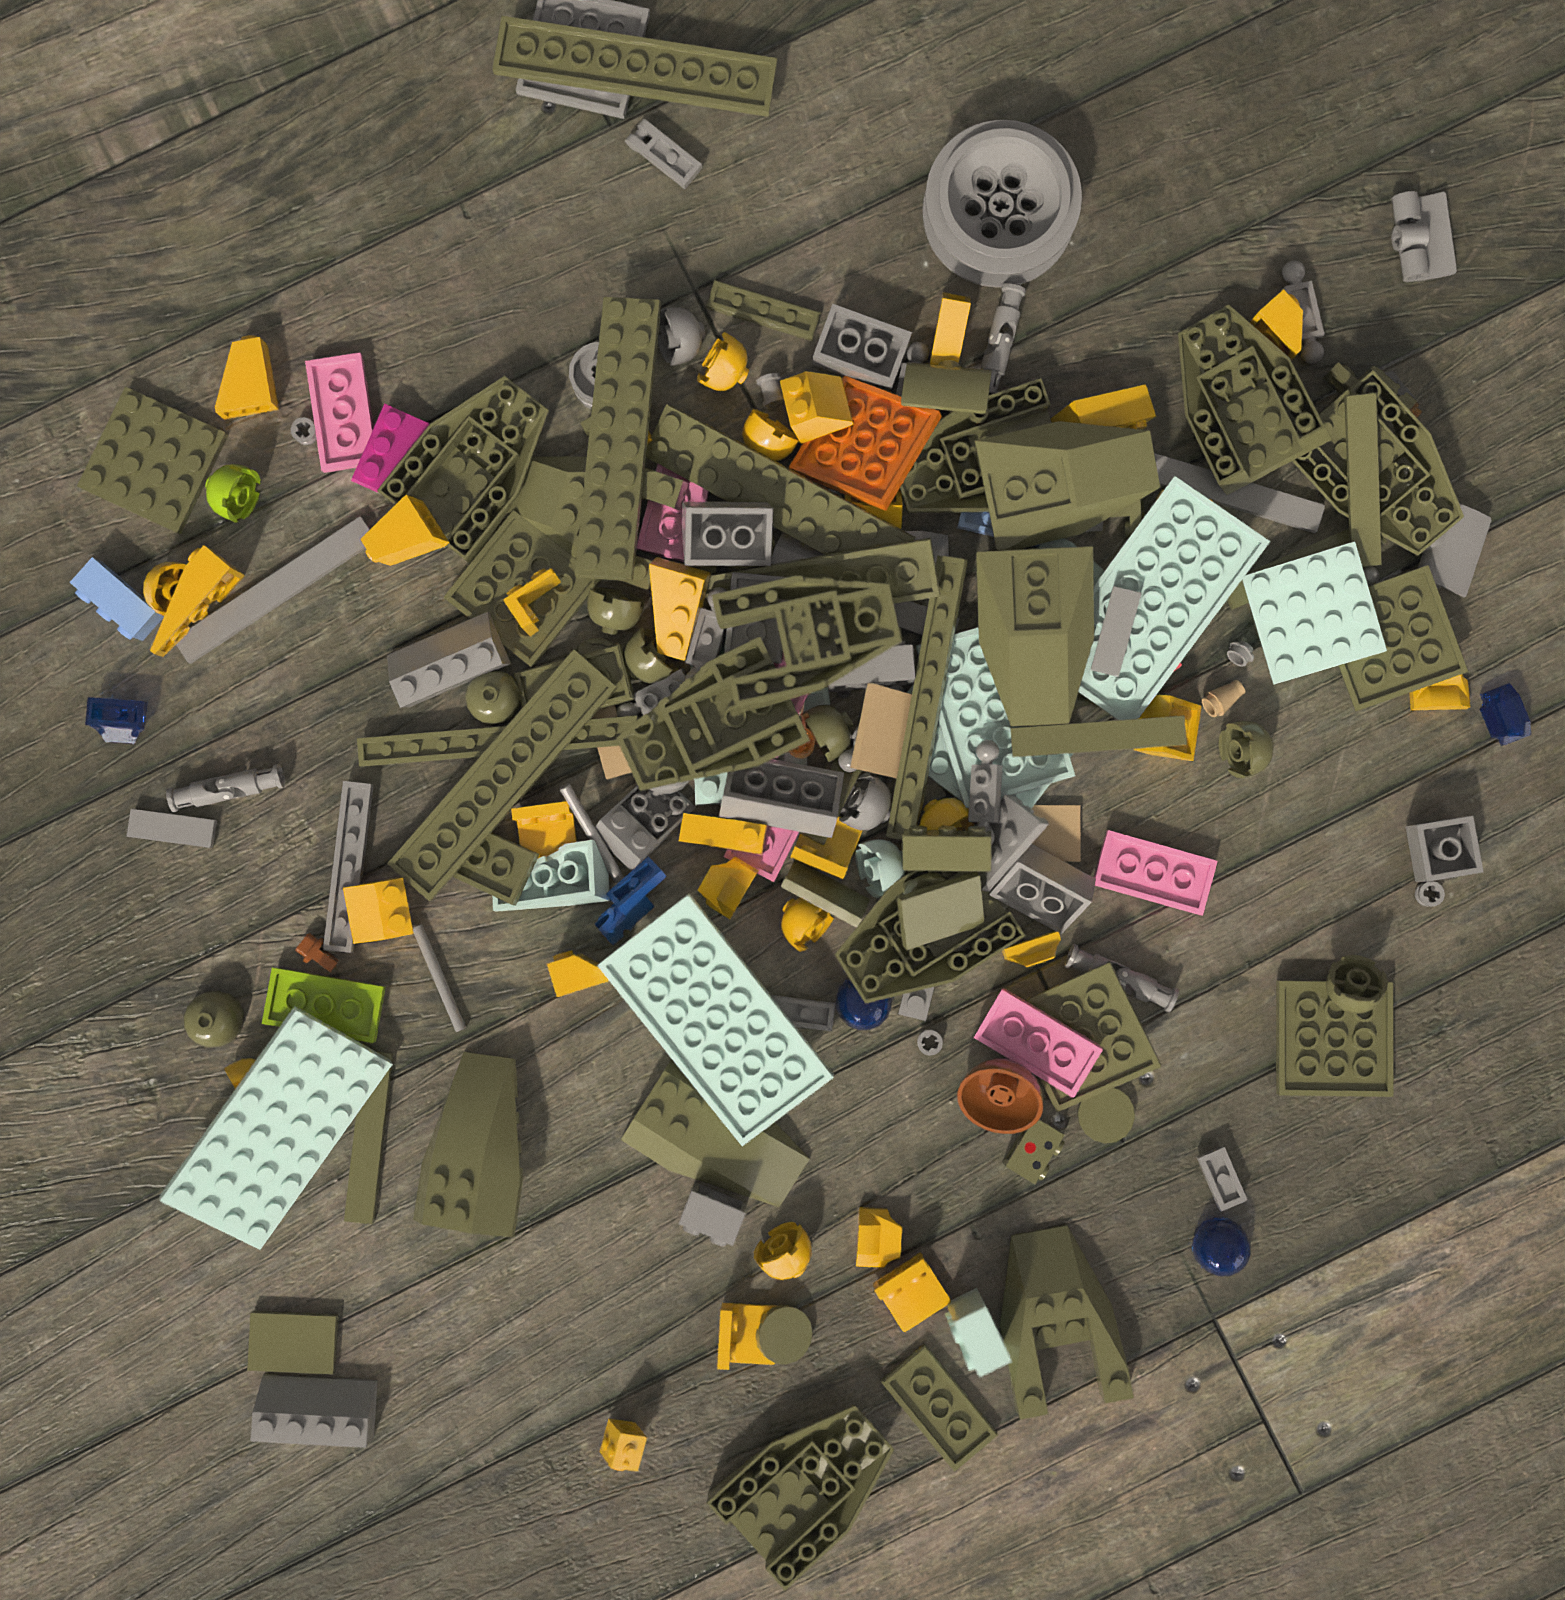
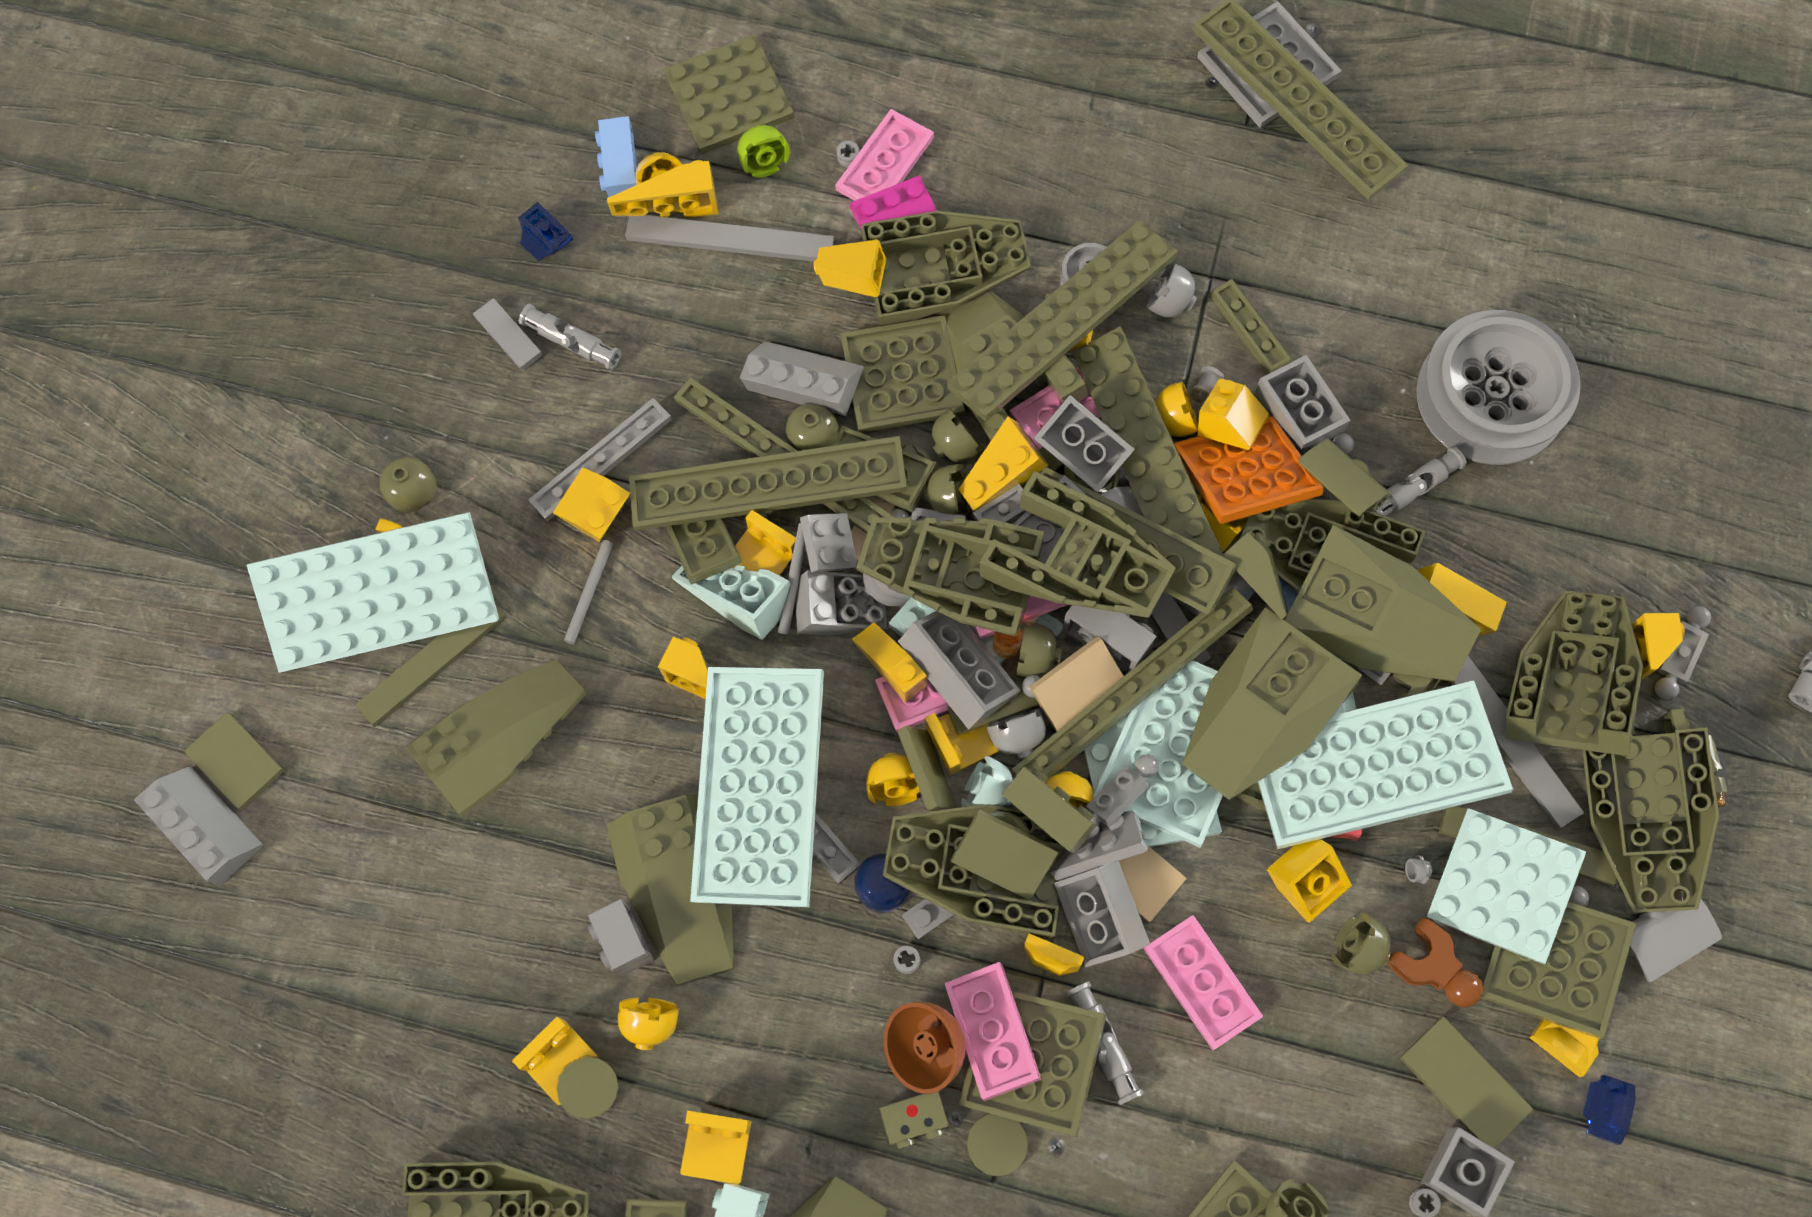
camera: 40 degrees right, 15 degrees down
yellow slope [215,335,279,420] -> none
lime plate [262,967,386,1043] -> none
dark orange piece [295,933,339,972] -> none
yellow bracket [503,568,561,636] -> none
blue plate [594,856,667,946] -> none
yellow head [599,1418,647,1471] -> none
light grey plate [625,119,702,189] -> none
yellow cylinder [697,332,749,391] -> none
yellow slope [697,856,759,919] -> none
yellow slope [856,1207,902,1267] -> none
yellow slope [929,292,971,365] -> none
olive tile [1010,716,1187,758] -> none
light grey tile [1091,586,1142,677] -> none
tan cone [1202,680,1245,717] -> none
olive tile [1344,392,1382,567] -> none
none -> light grey plate [800,513,858,572]
none -> olive slope [1222,532,1289,619]
none -> dark orange piece [1387,918,1483,1008]
none -> olive tile [1399,1016,1533,1149]

